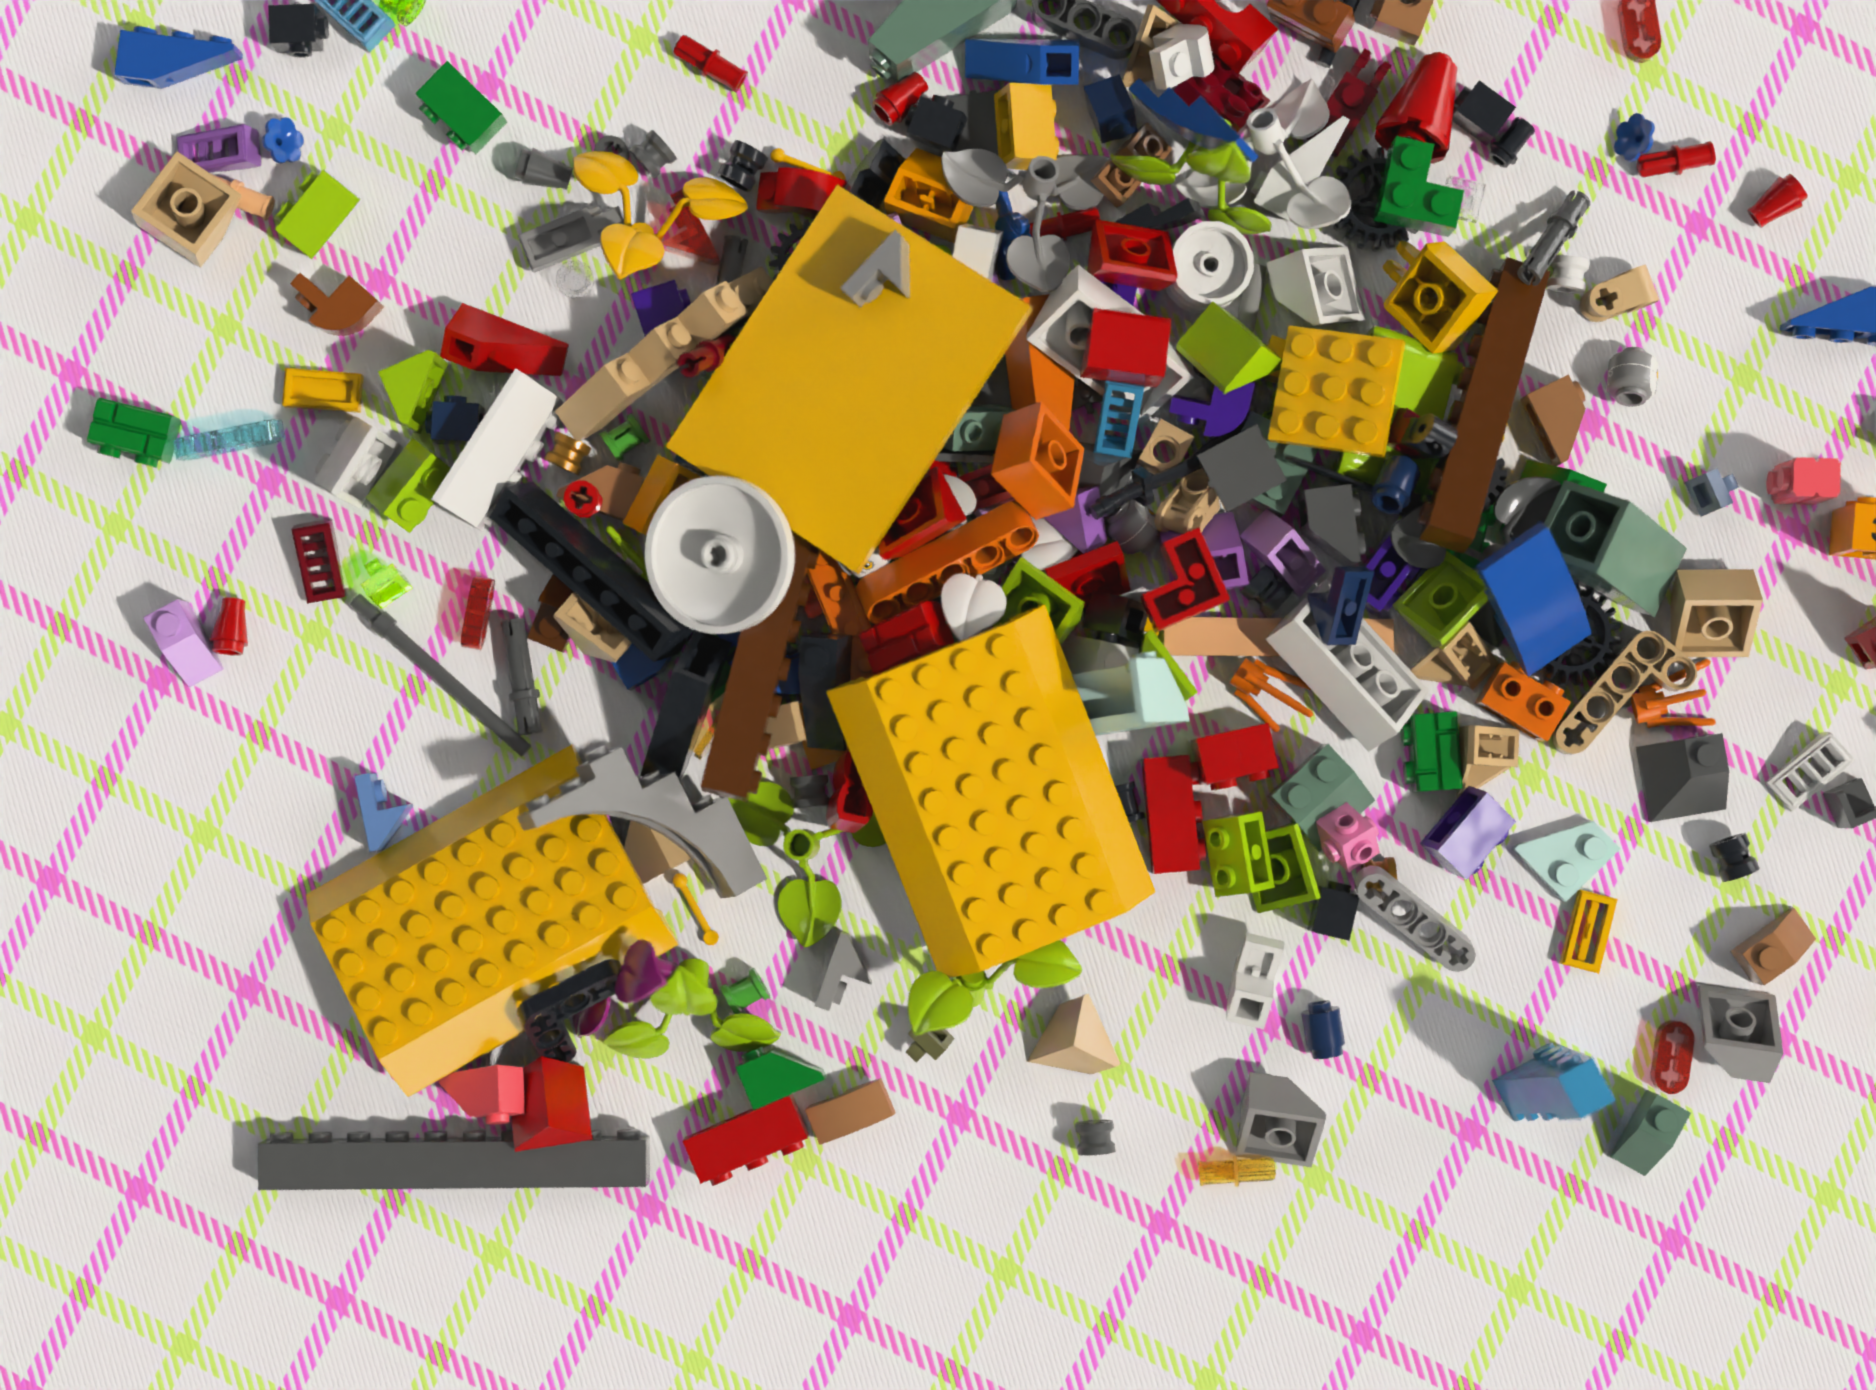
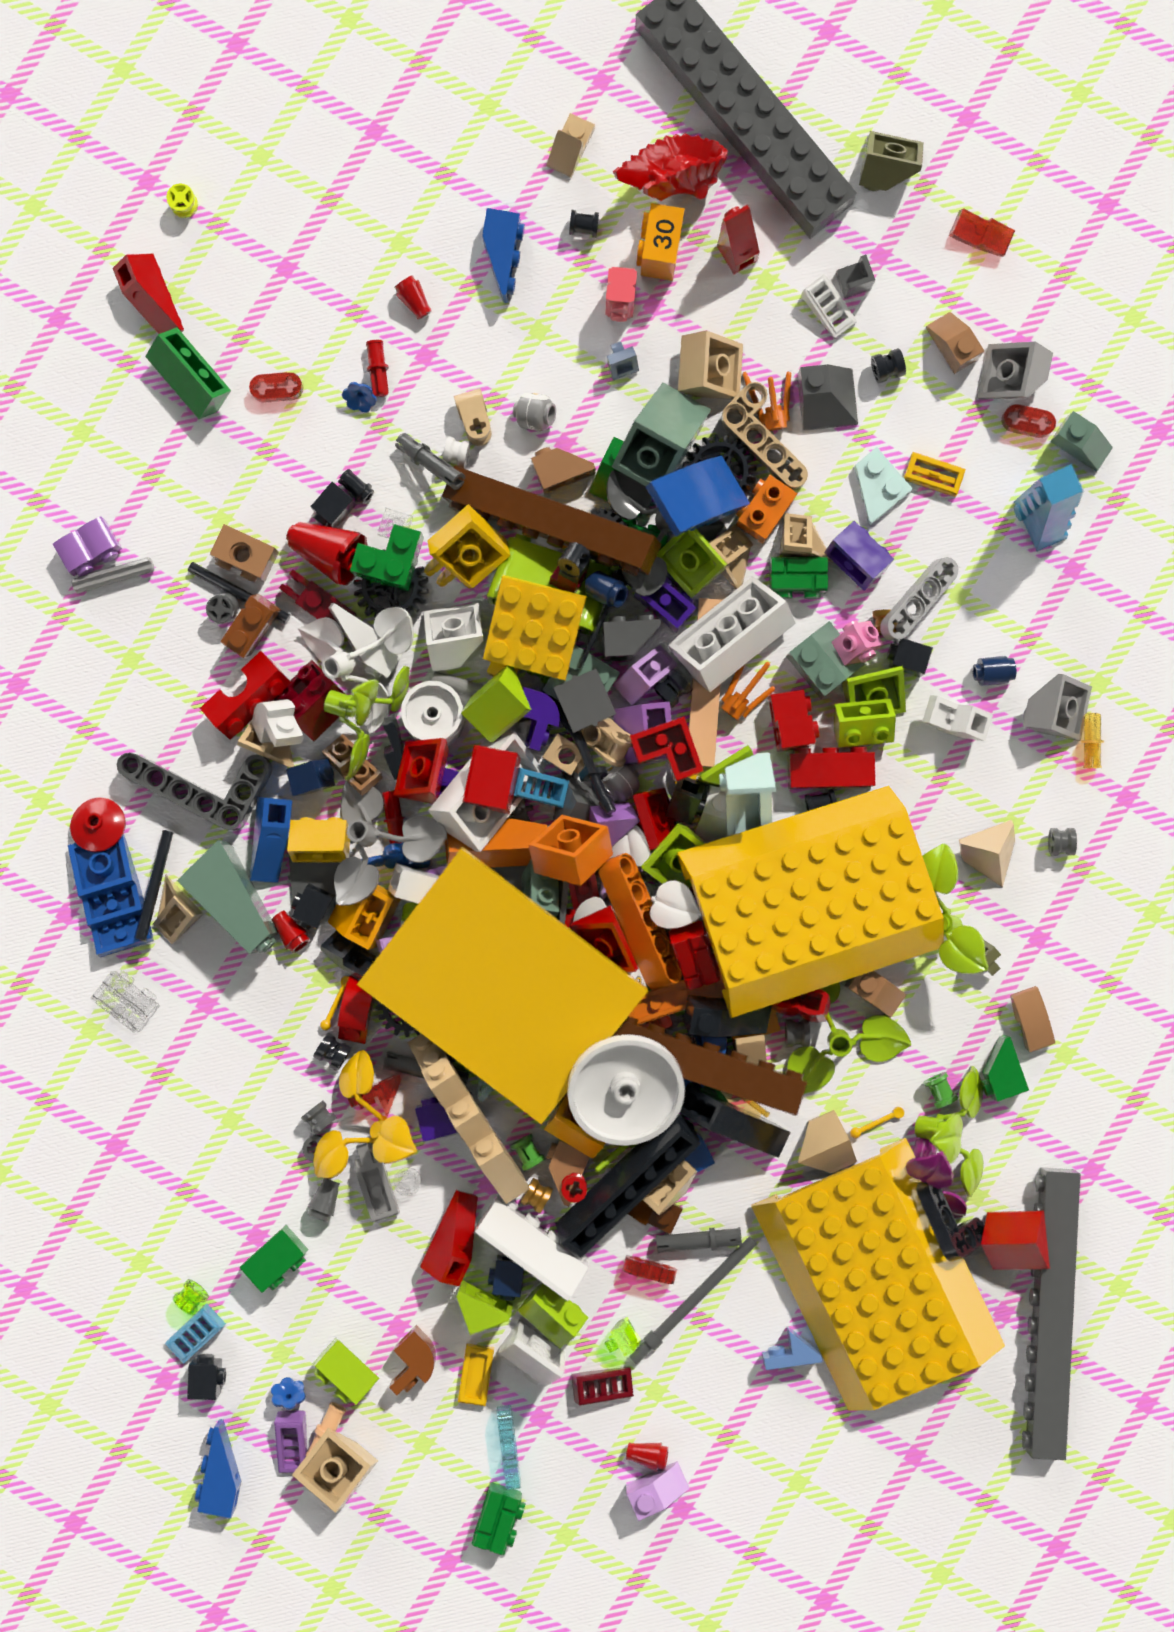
camera: 90 degrees left, 0 degrees up
coral slope [438,1065,525,1125] -> none
light grey arch [516,745,767,898] -> none
red axle [673,35,748,92] -> none
dark red pin [677,334,736,377] -> none
red brick [682,1094,809,1186] -> none
light grey slope [815,931,872,1011] -> none
light grey slope [841,230,910,308] -> none
blue slope [1128,78,1259,162] -> none
dark blue slope [1307,566,1374,645] -> none
none -> medium nougat slope [844,971,906,1018]

